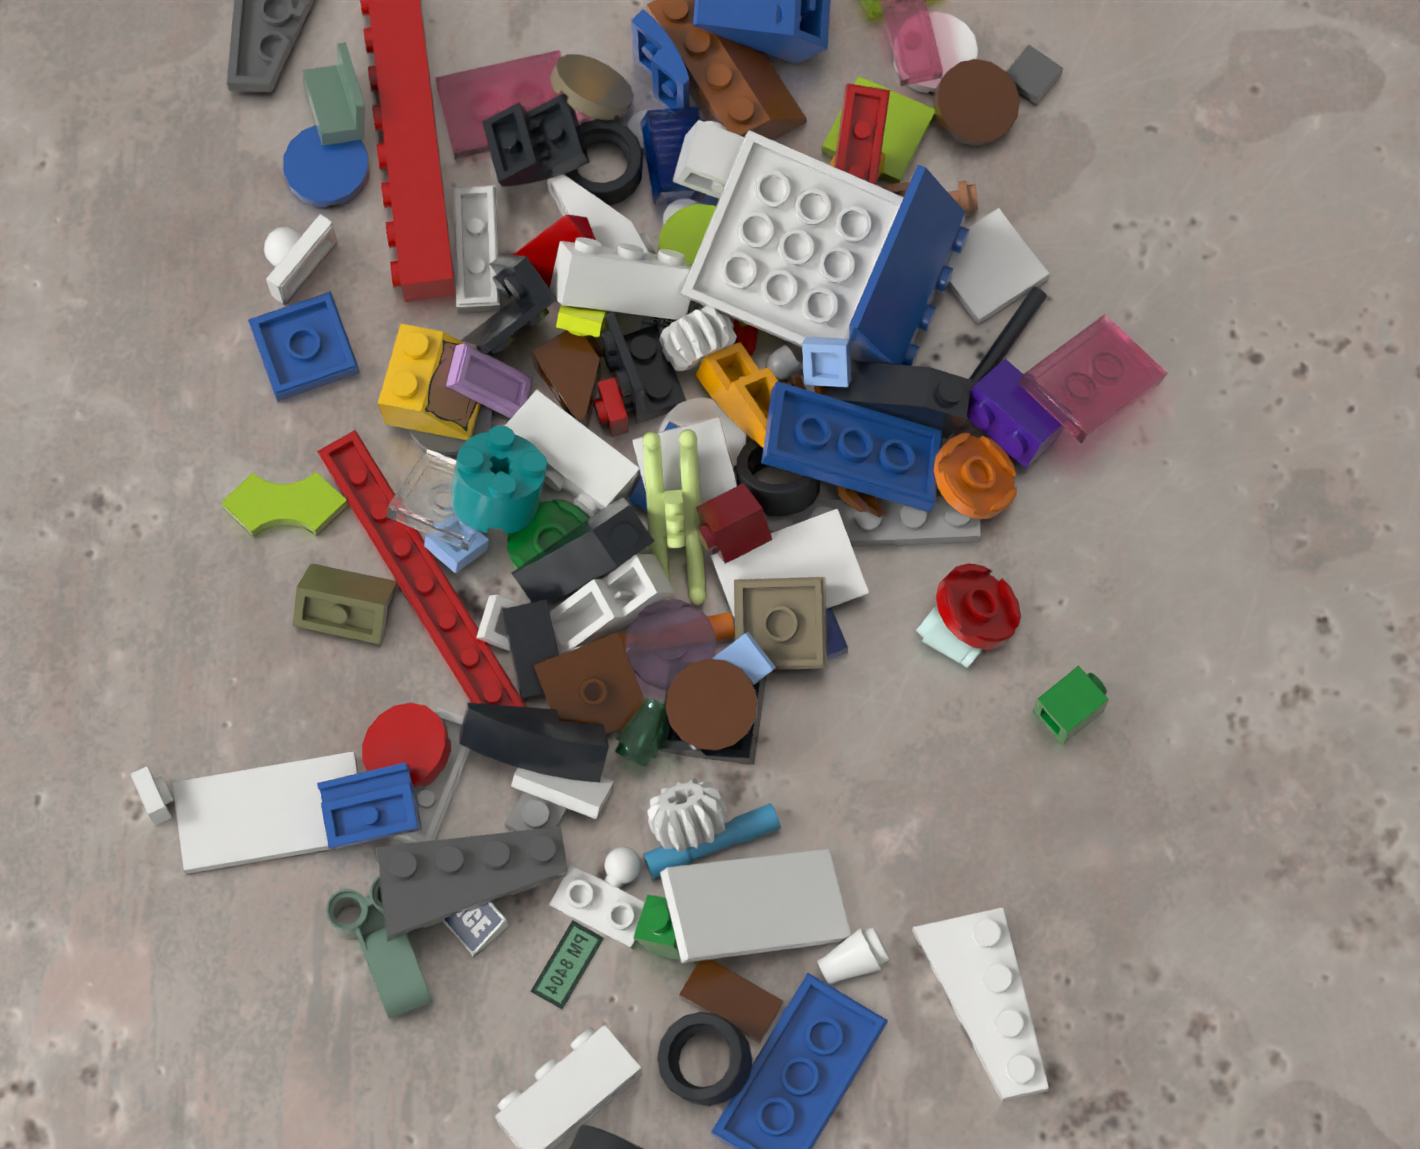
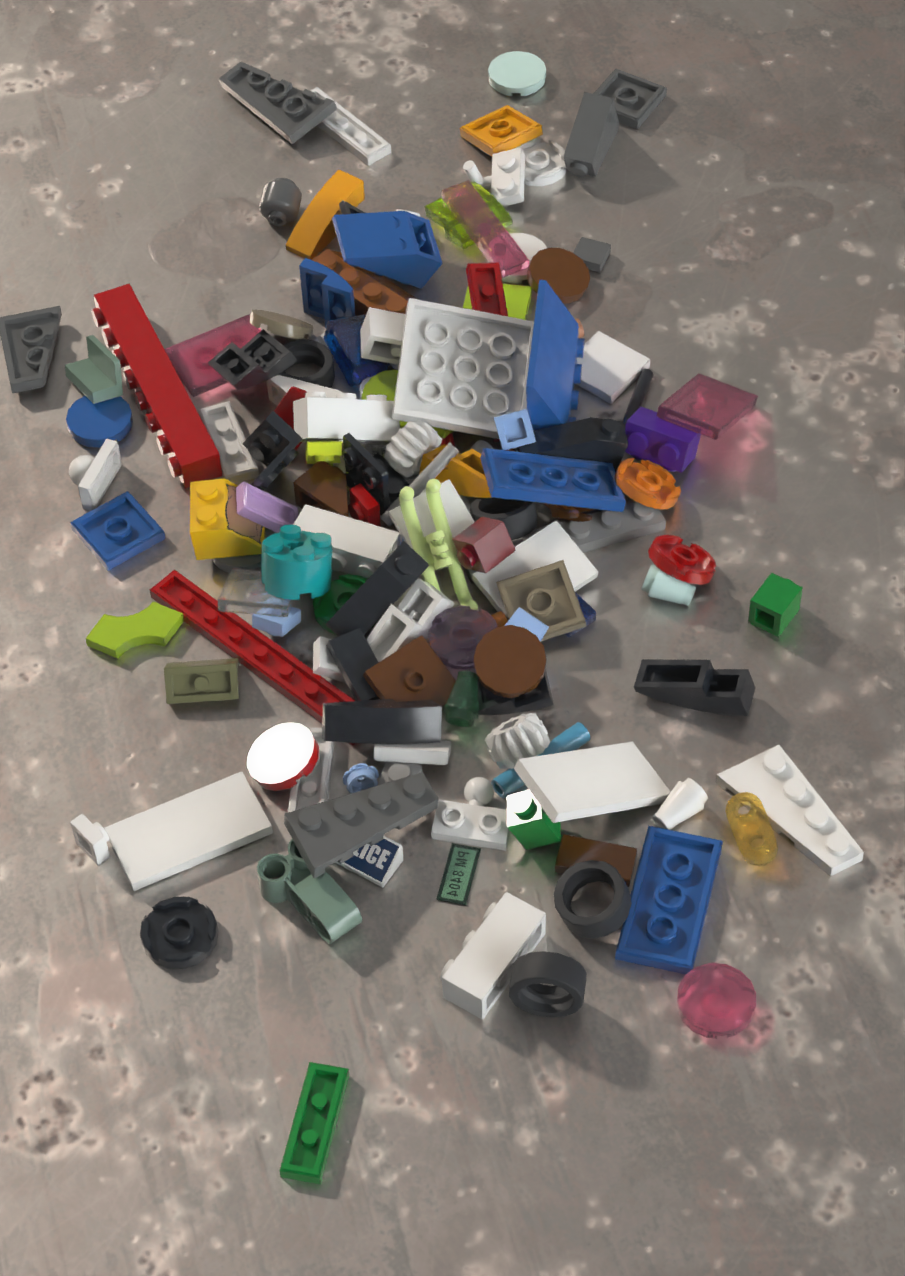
camera: 15 degrees left, 20 degrees down
blue plate [317,762,422,850] -> none
none -> black tile [140,897,218,969]
none -> light blue plate [343,763,379,793]
none -> light grey bar [380,442,459,527]
none -> black slope [634,659,755,716]
none -> clear yellow plate [725,792,778,866]

